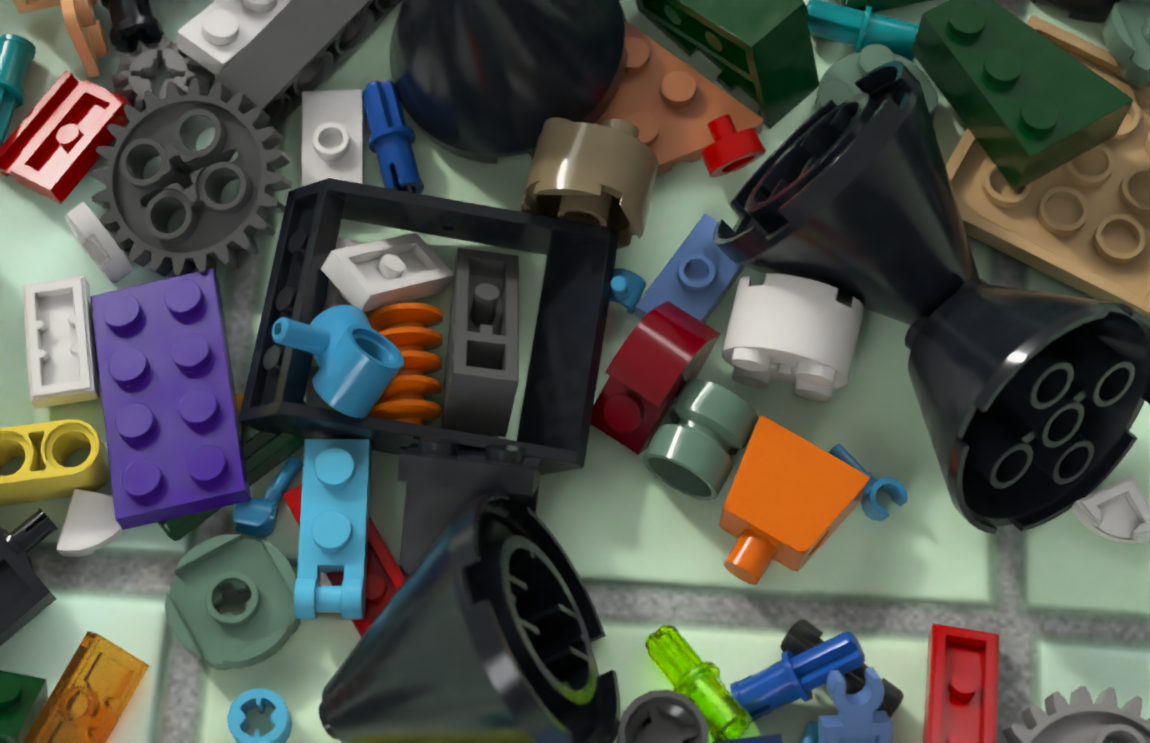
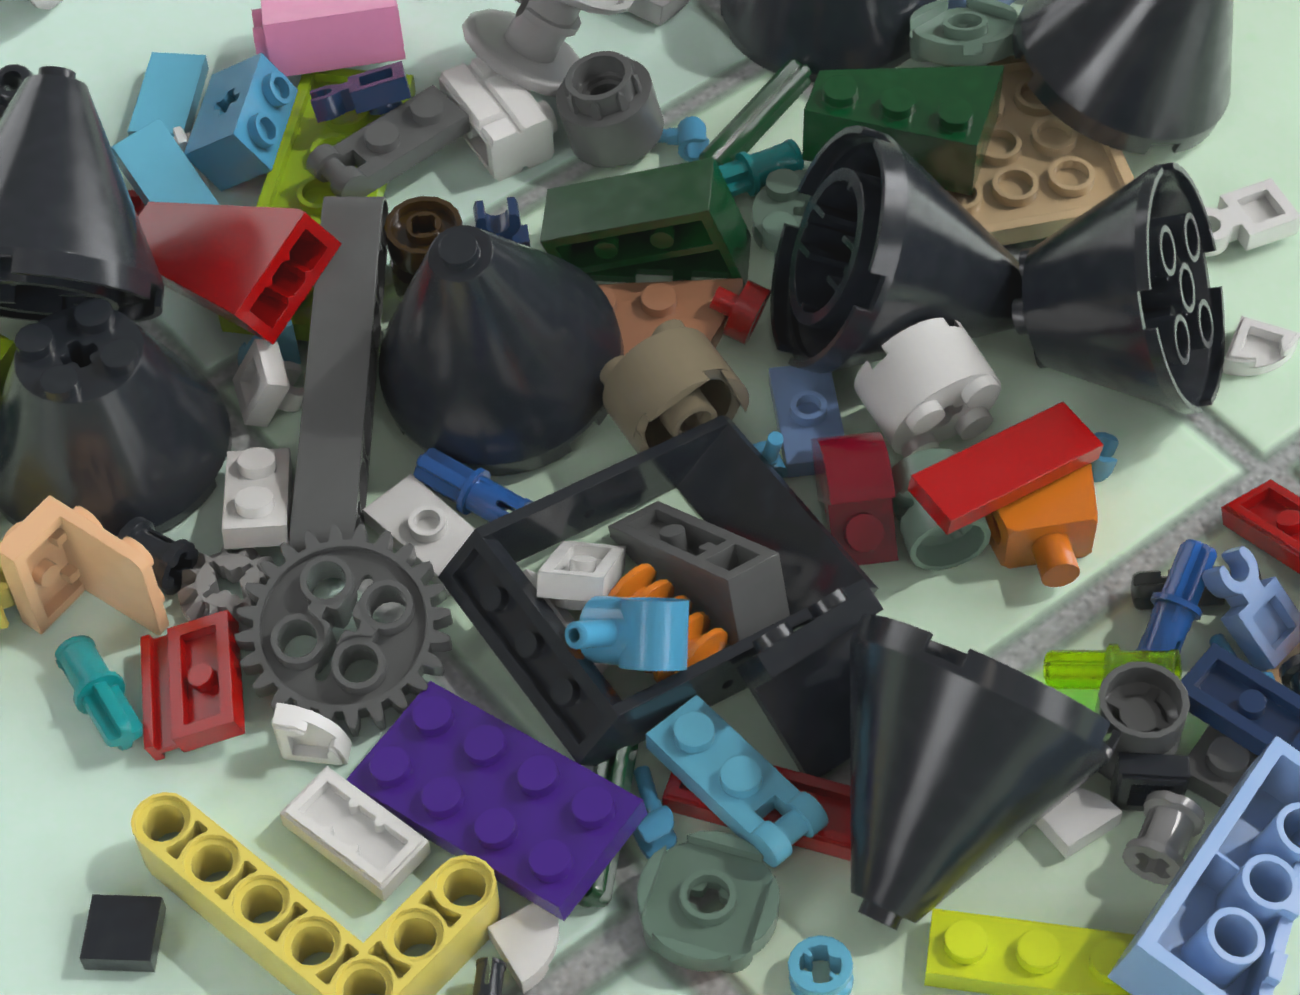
camera: 40 degrees left, 15 degrees down
none -> red tile [907,401,1104,535]

